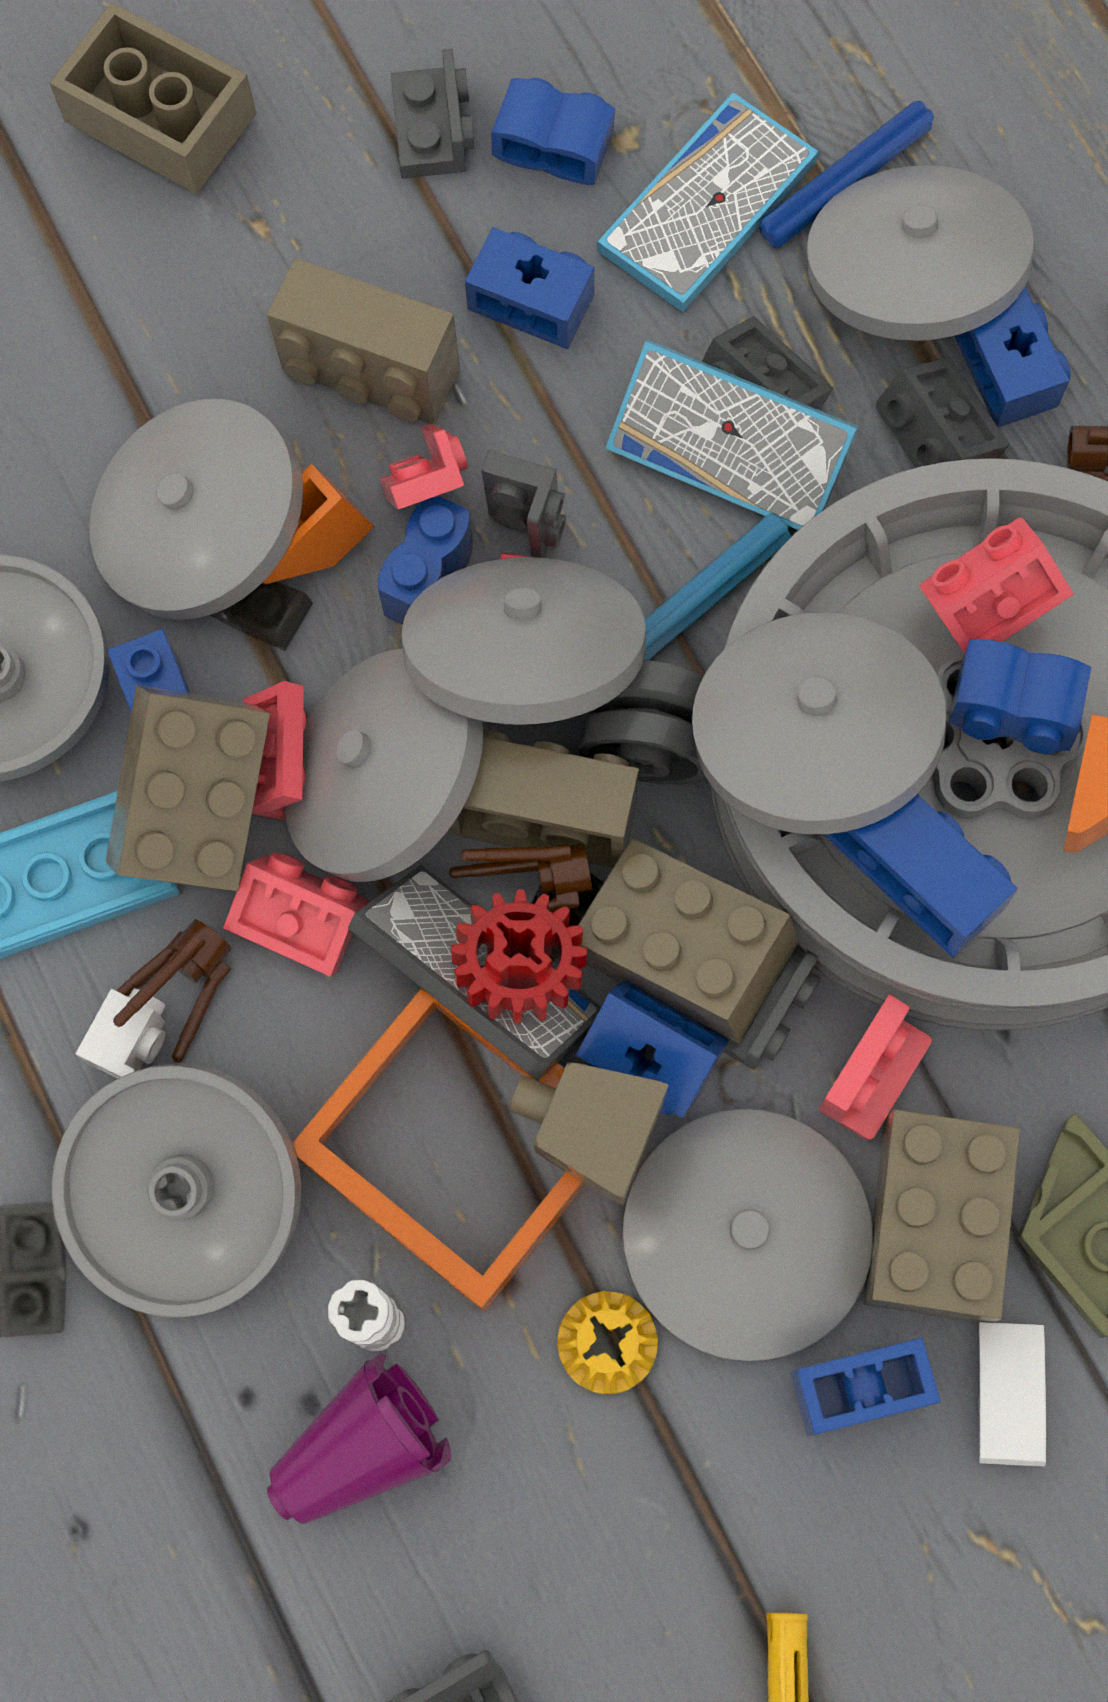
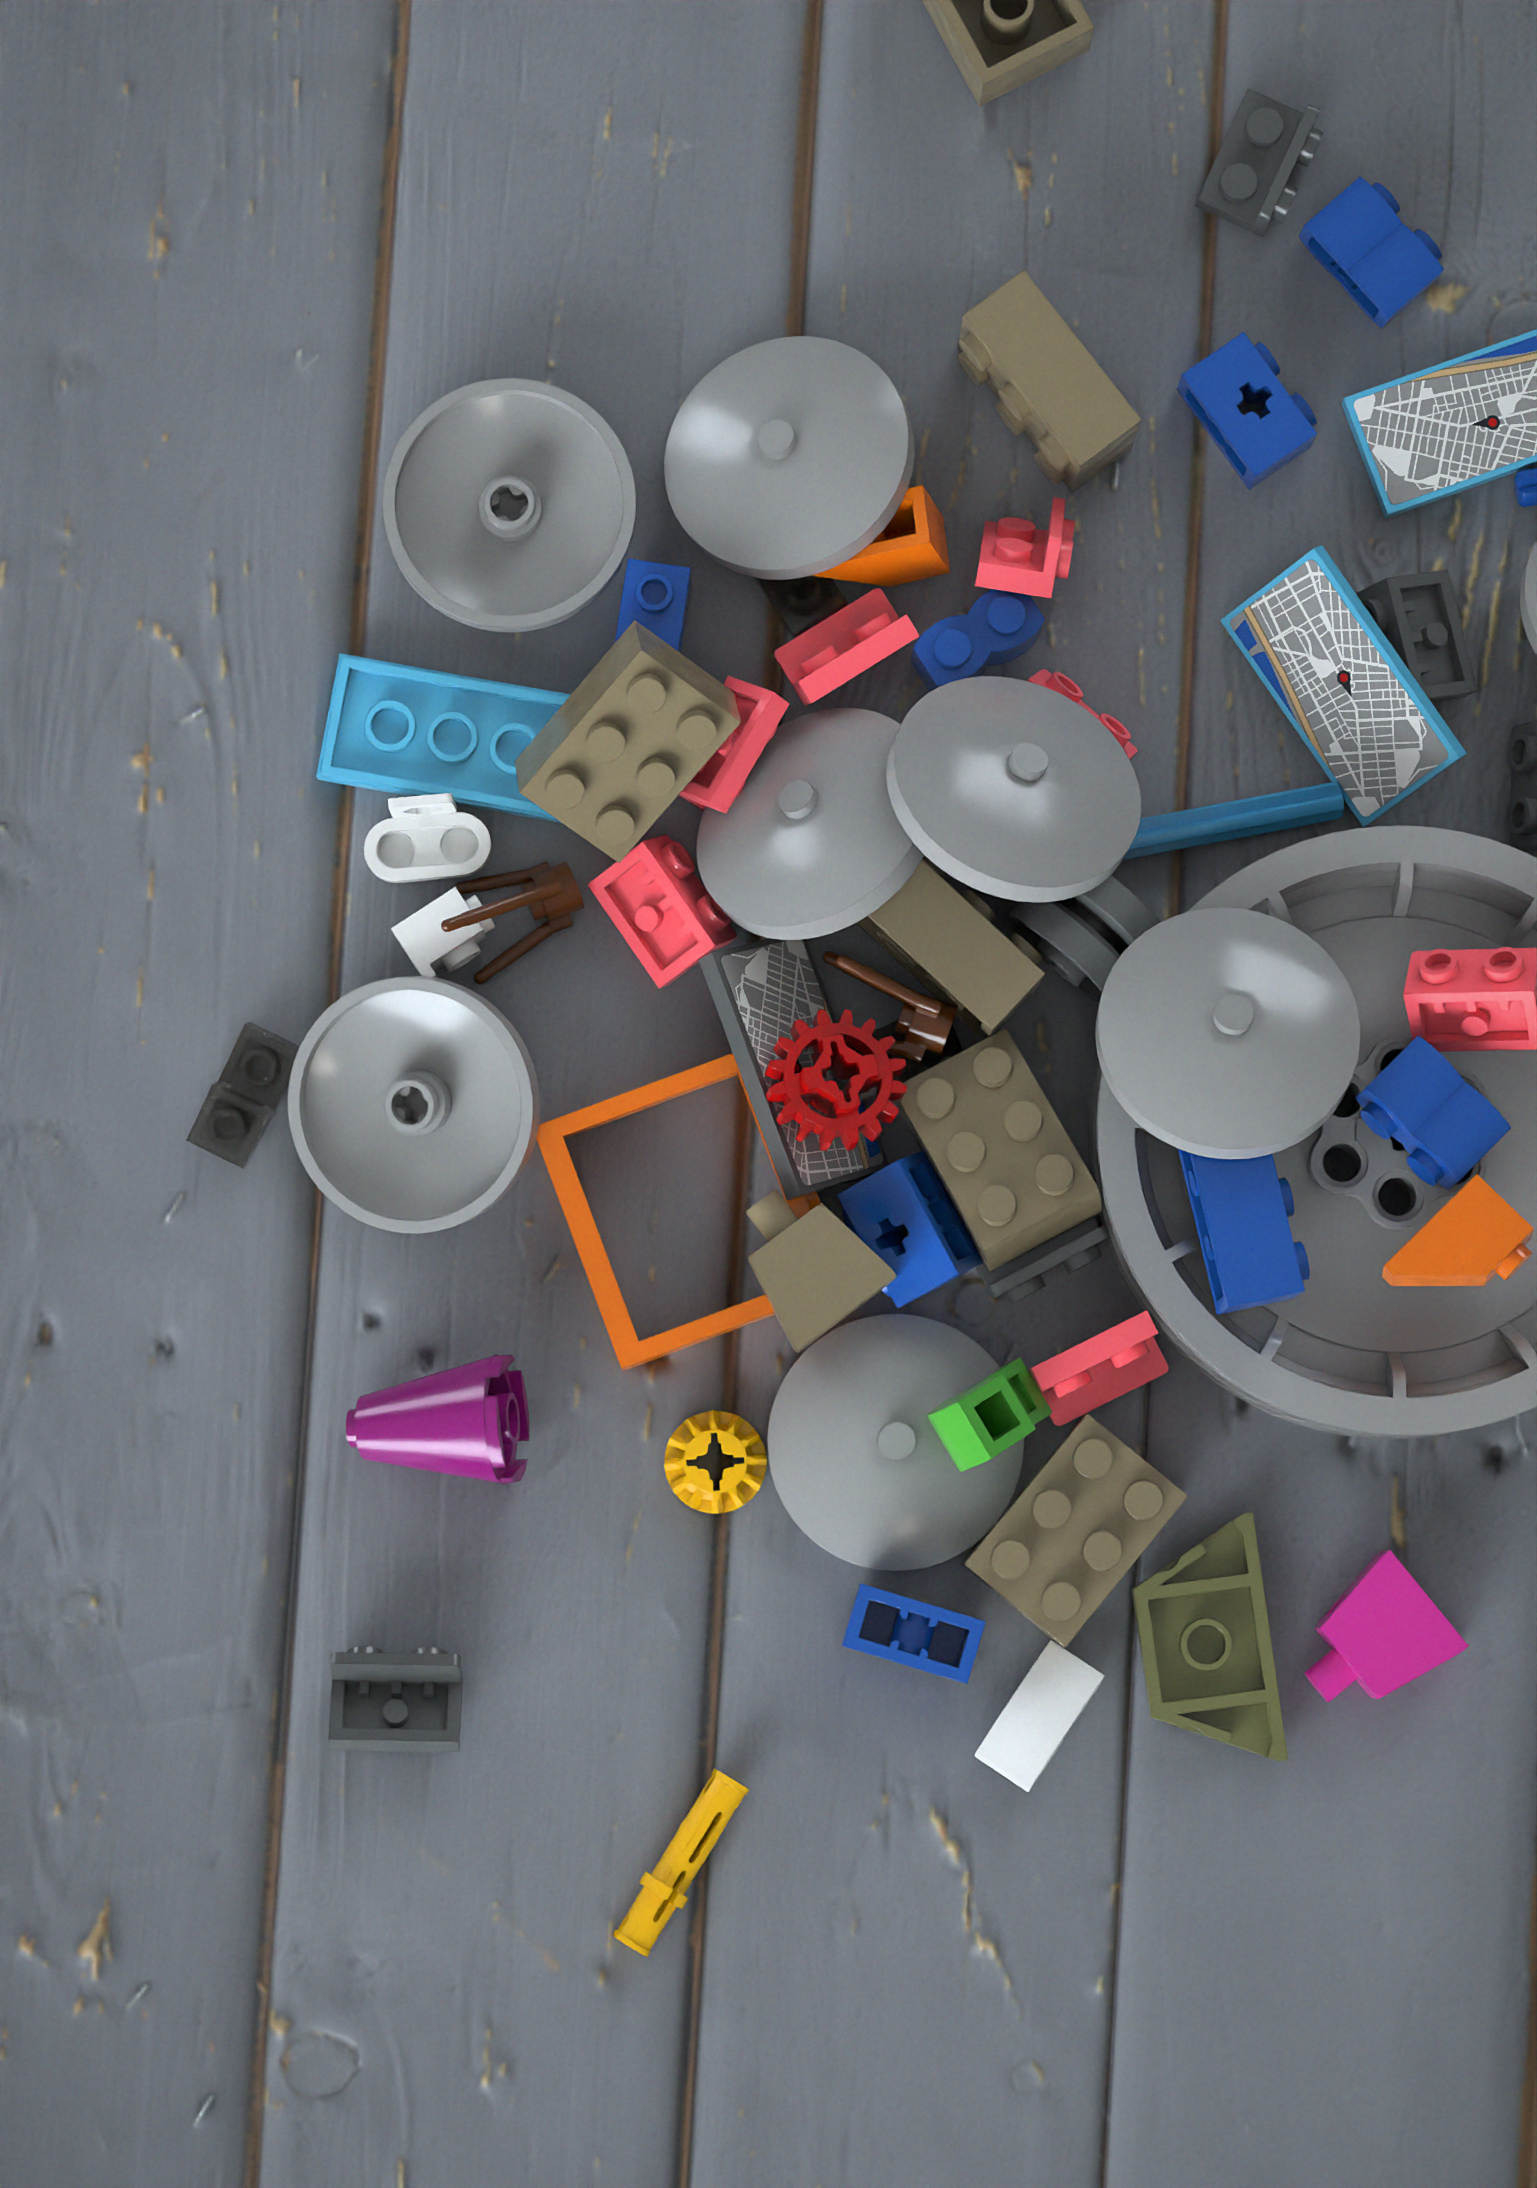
camera: 25 degrees right, 10 degrees up
white piece [328,1280,405,1352] -> none
dark grey bracket [481,450,566,558] -> none
none -> white bracket [364,793,492,883]
none -> coral bracket [774,588,920,706]
none -> bright green brick [927,1357,1053,1472]

